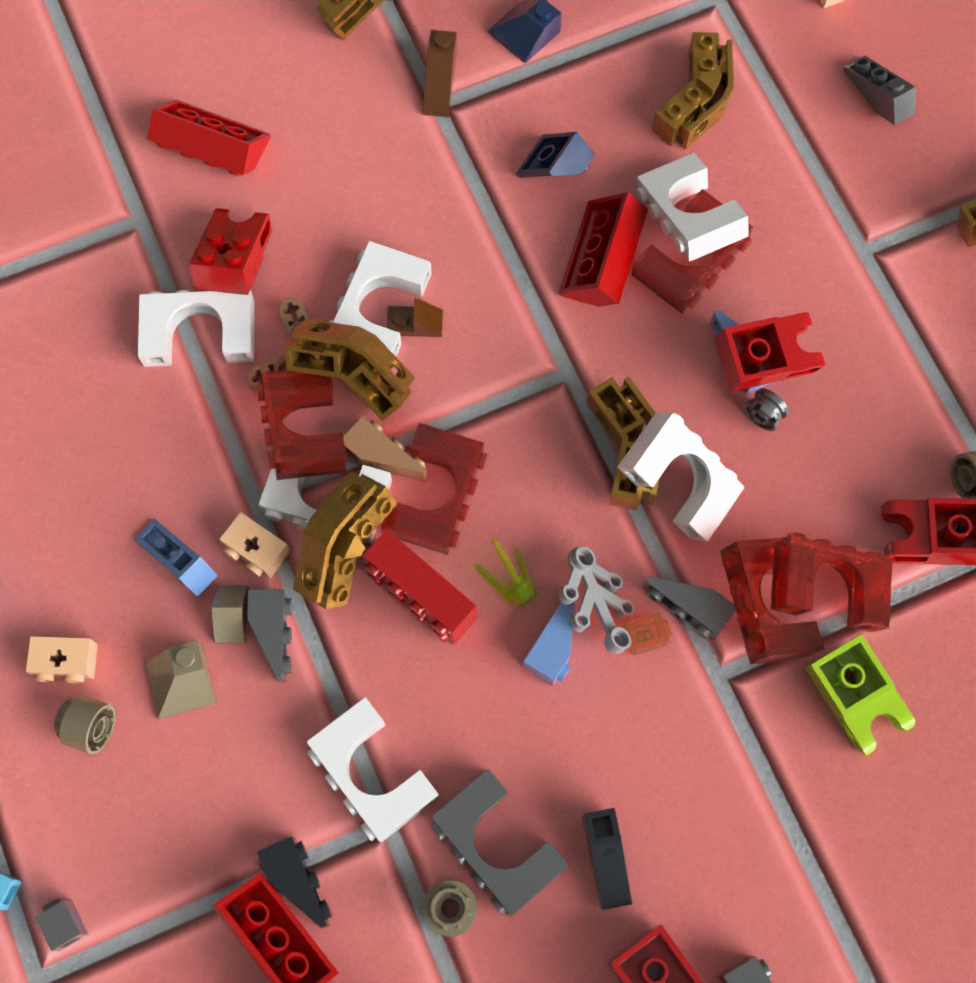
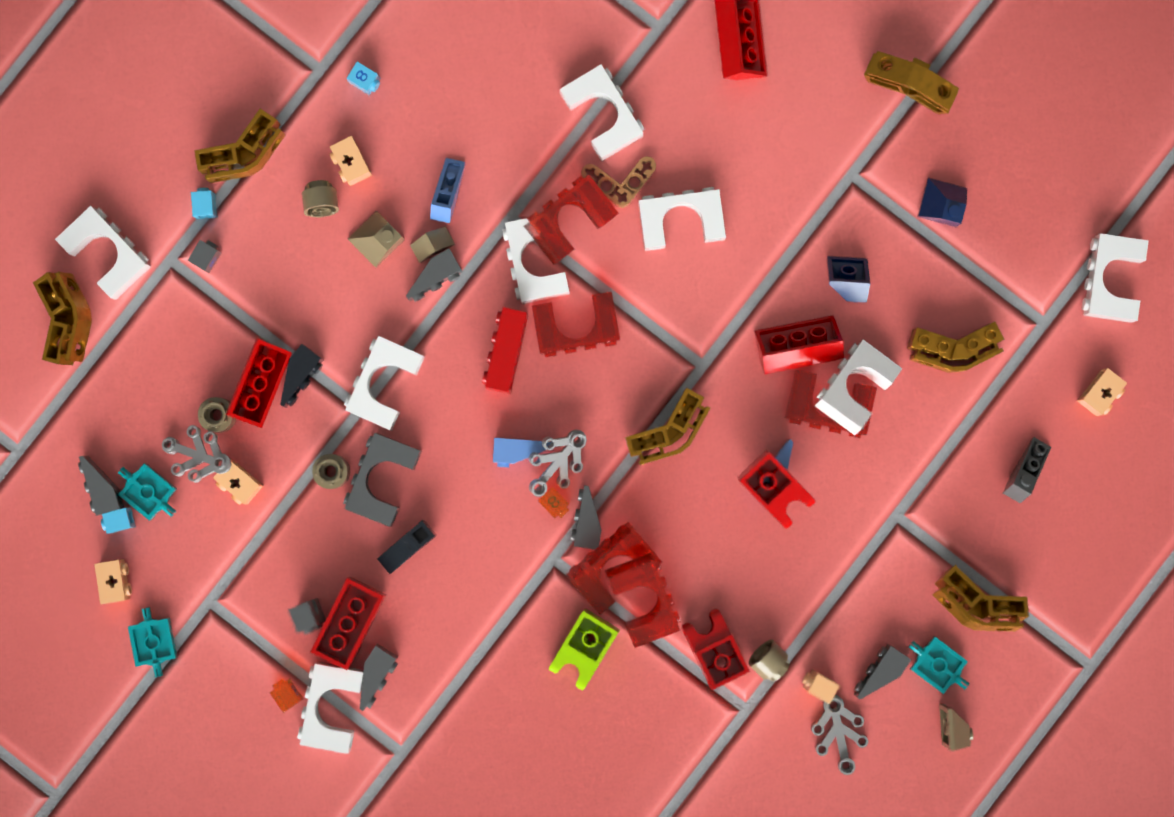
camera: 65 degrees right, 15 degrees up
red brick [189,208,272,295] -> none
light nougat brick [219,512,291,579] -> none
pearl gold brick [285,319,415,421] -> none
pearl gold brick [293,472,397,609] -> none
medium nougat slope [339,417,427,481] -> none
reddish brown slope [387,298,443,337] -> none
reddish brown slope [423,30,457,117] -> none
clear neon green plant [476,539,537,607] -> none
white arch [618,412,744,542] -> none
dark grey wheel [743,388,789,432] -> none

